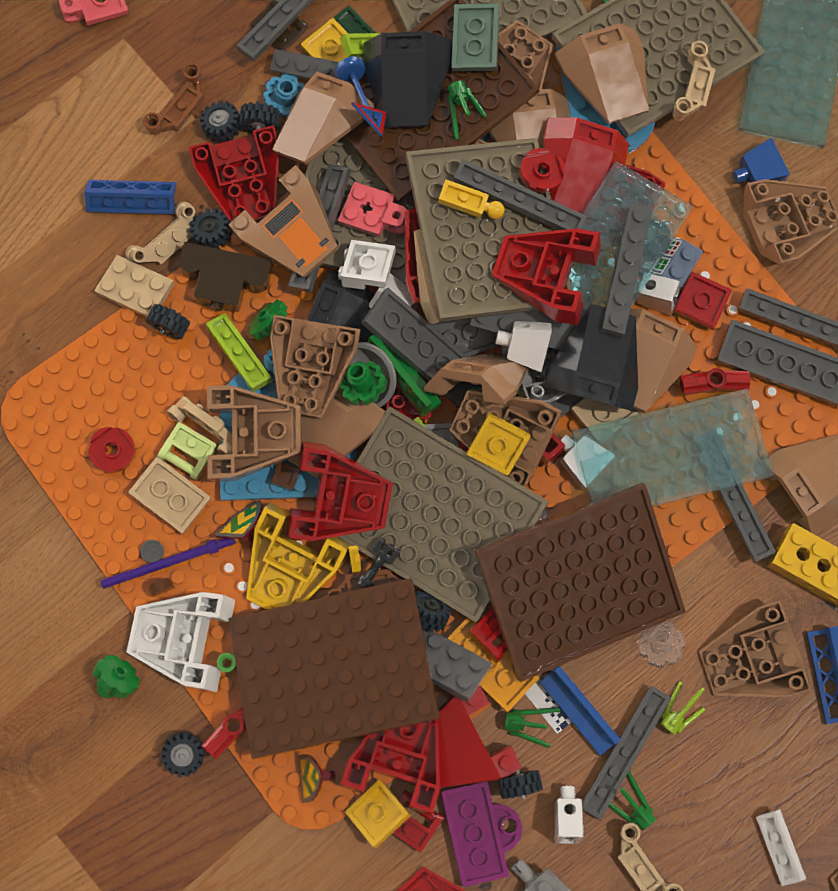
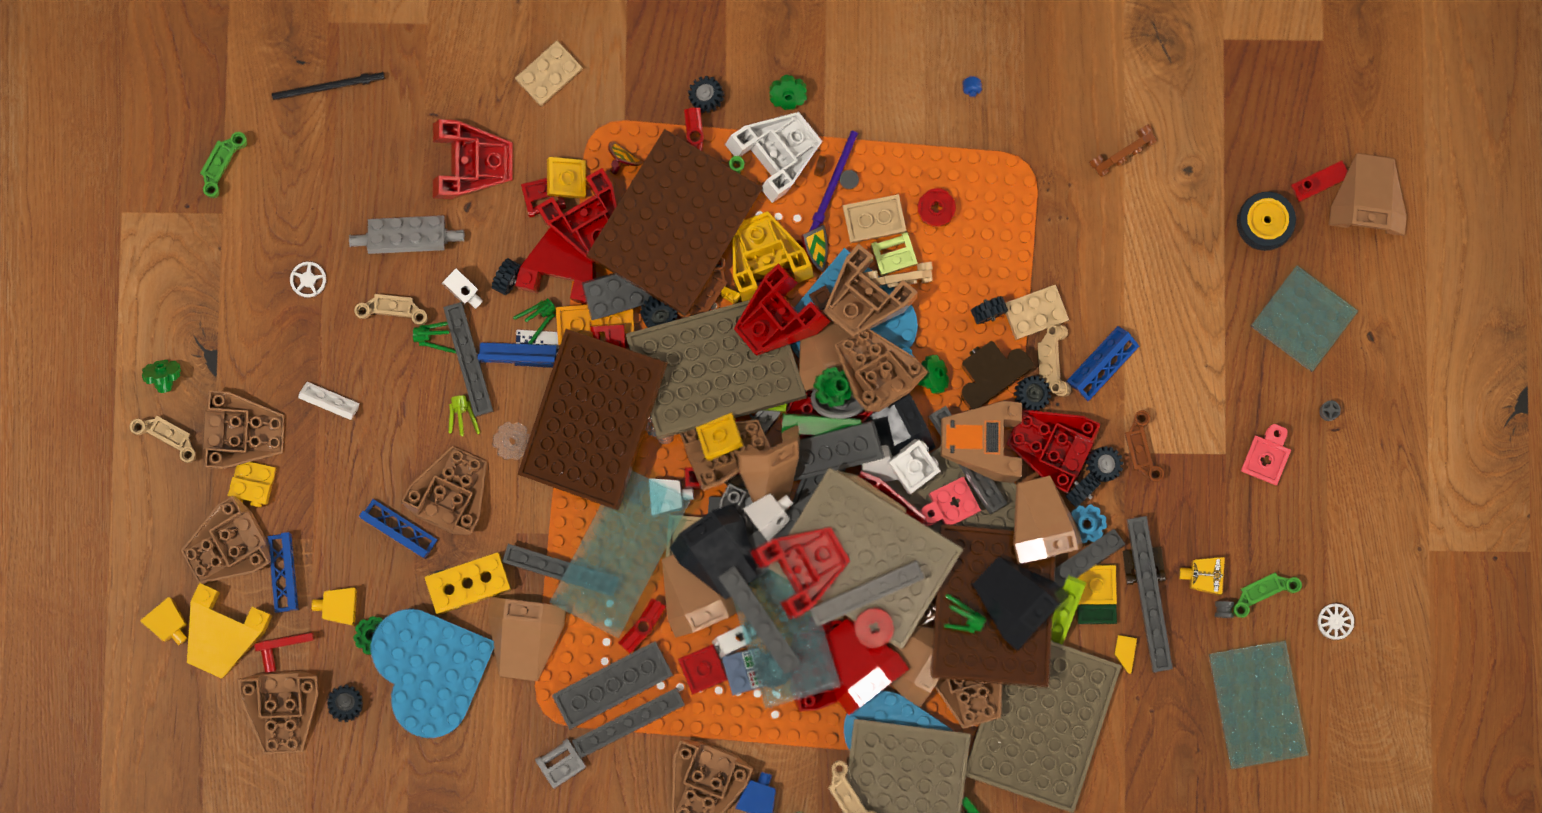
camera: 135 degrees right, 5 degrees up
lime plate [206,313,272,392] -> none
blue piece [335,56,386,136] -> none
black hinge [356,538,401,588] -> none
yellow plate [437,180,505,220] -> none
magenta plate [441,781,522,887] -> none
sand green plate [452,3,500,71] -> none
medium nougat wedge [555,23,649,124] -> none

